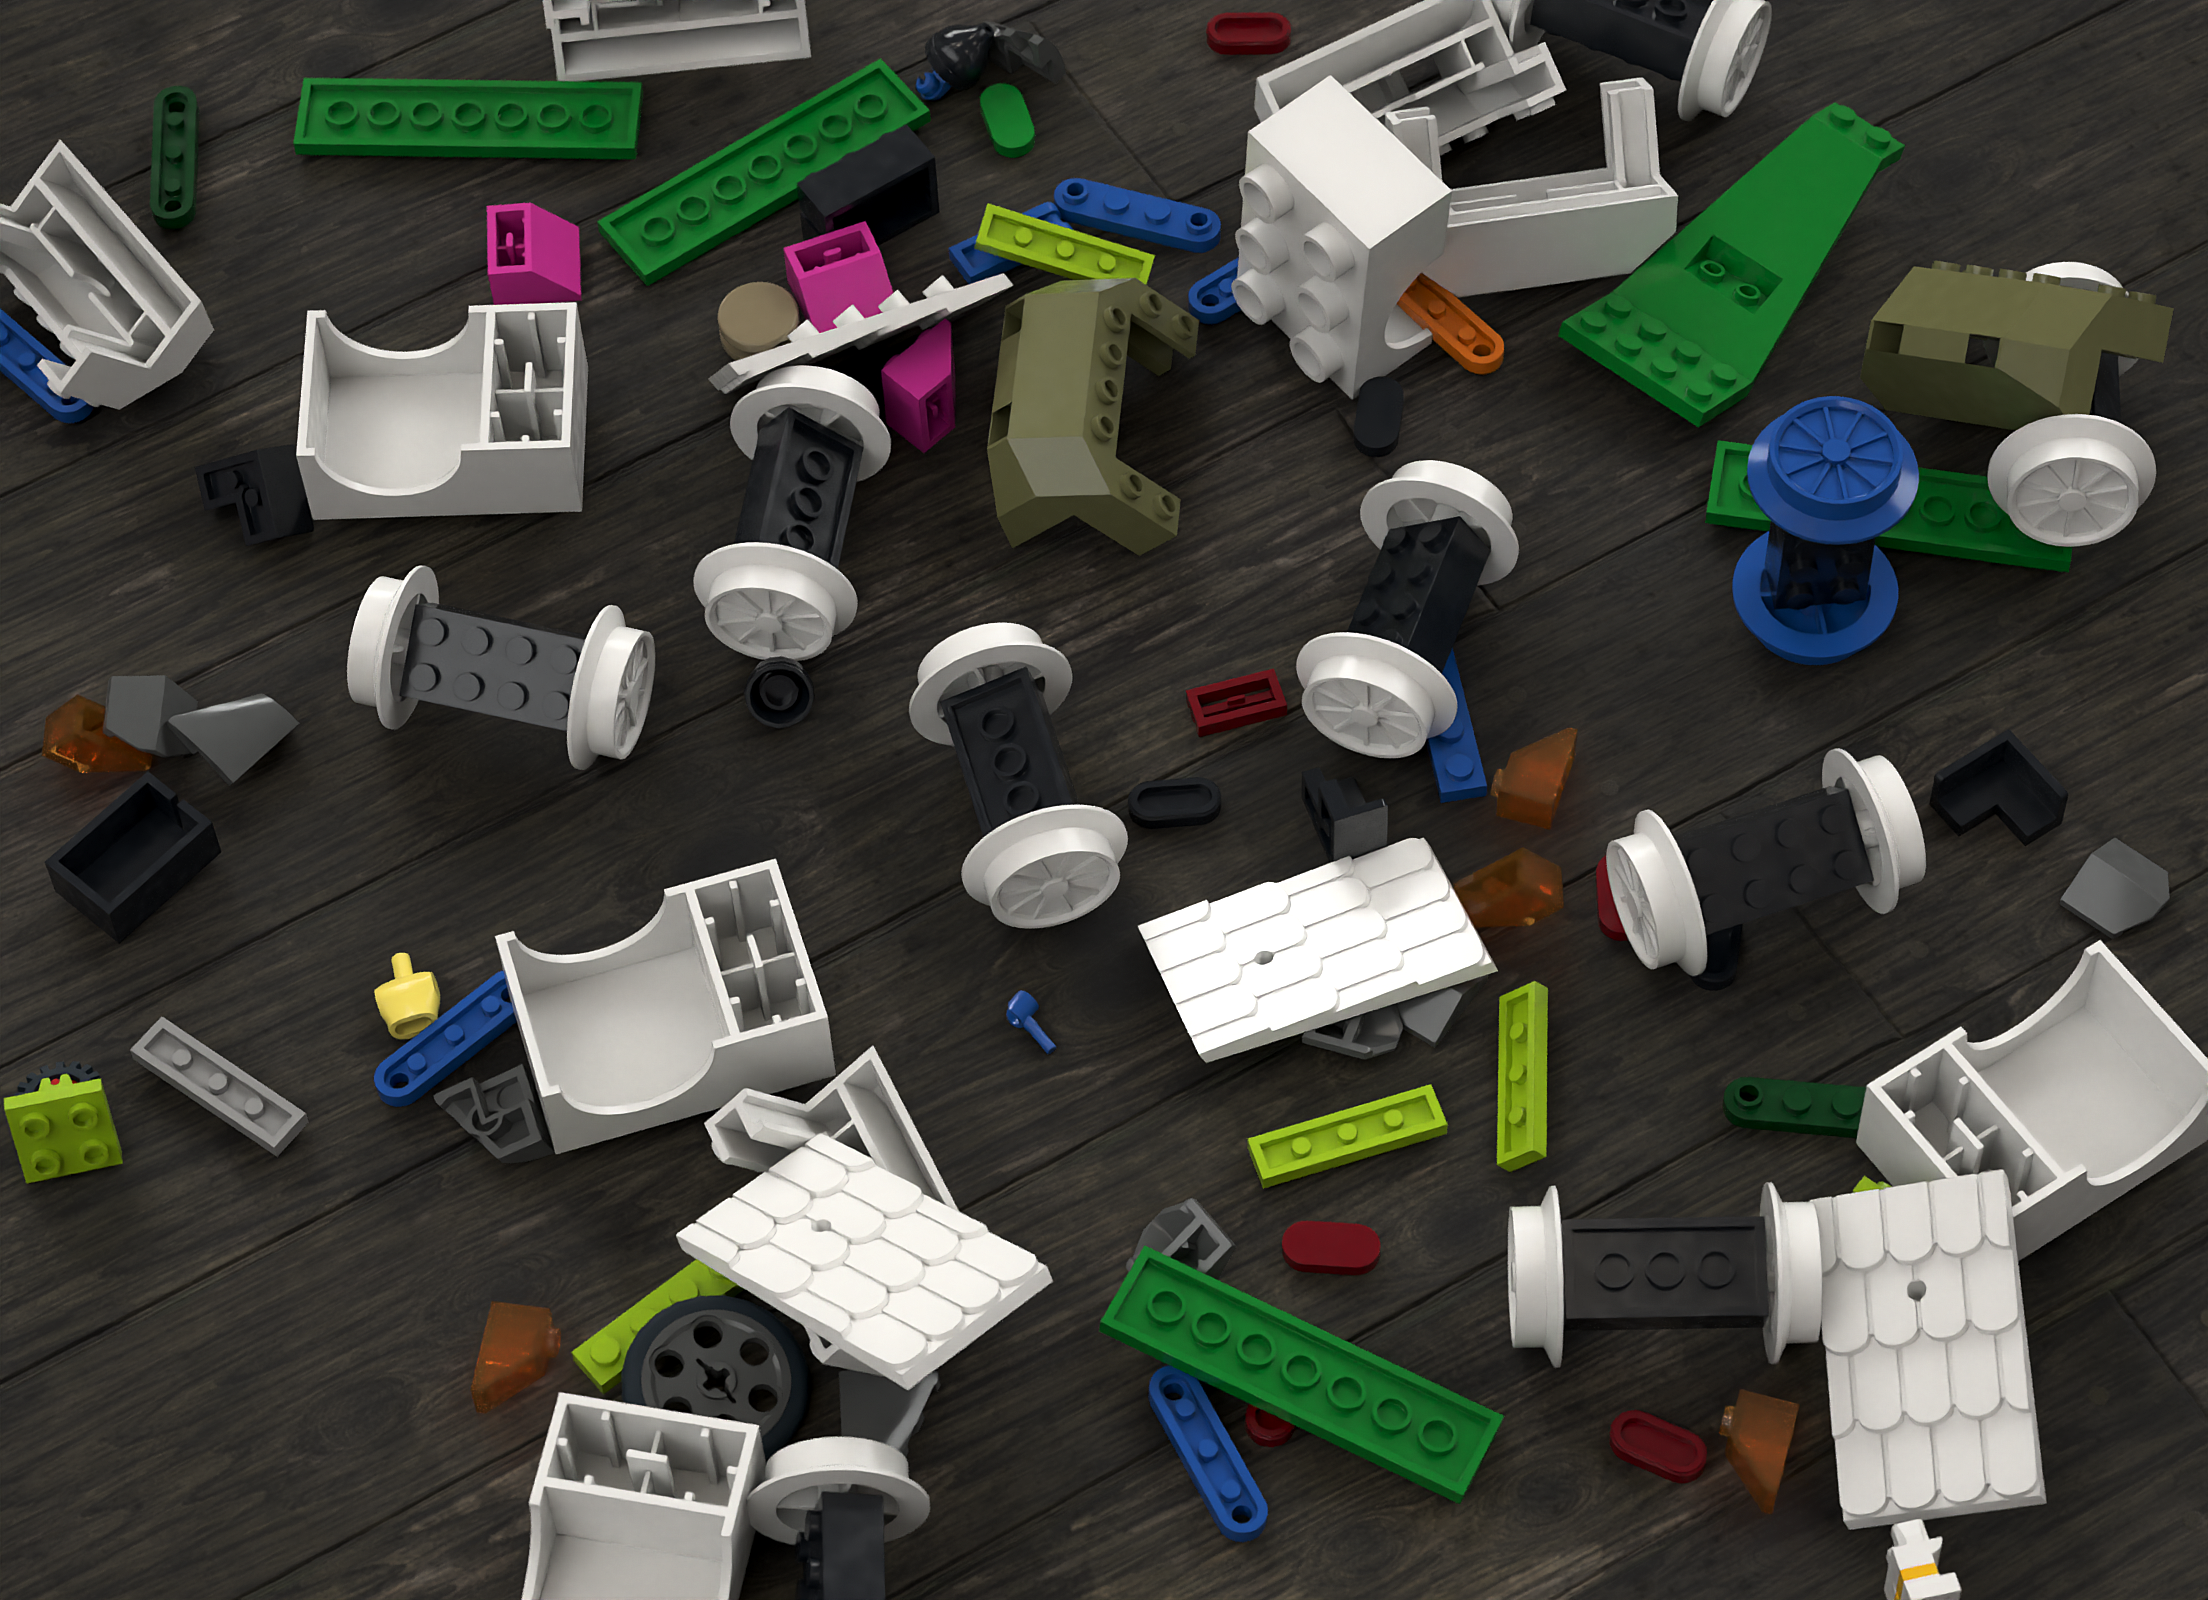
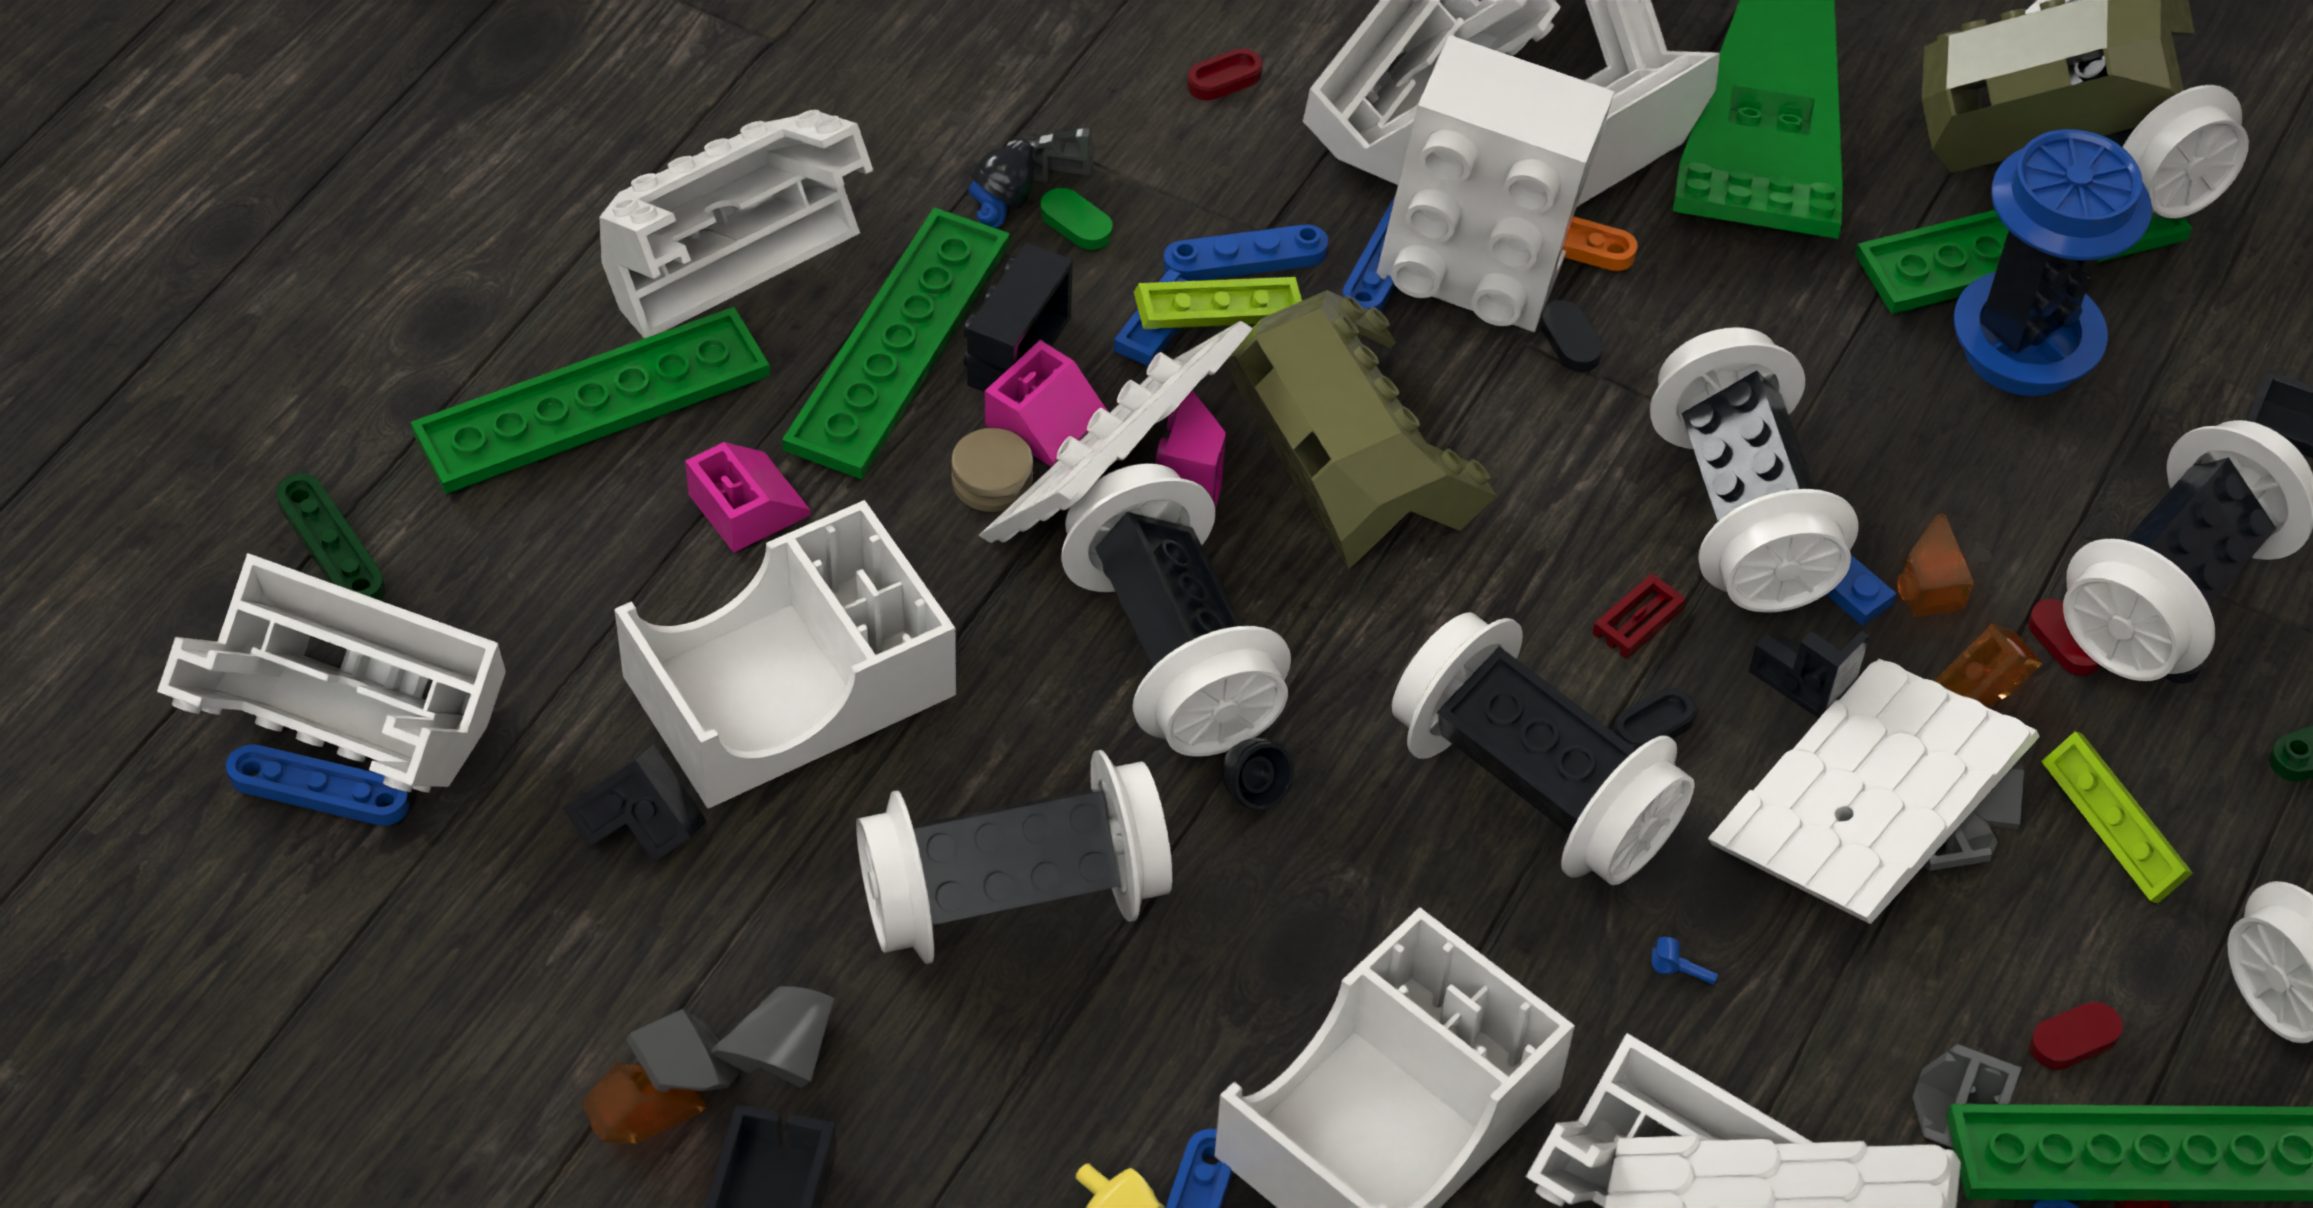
camera: 35 degrees left, 5 degrees down
lime plate [1247,1084,1448,1189] -> none

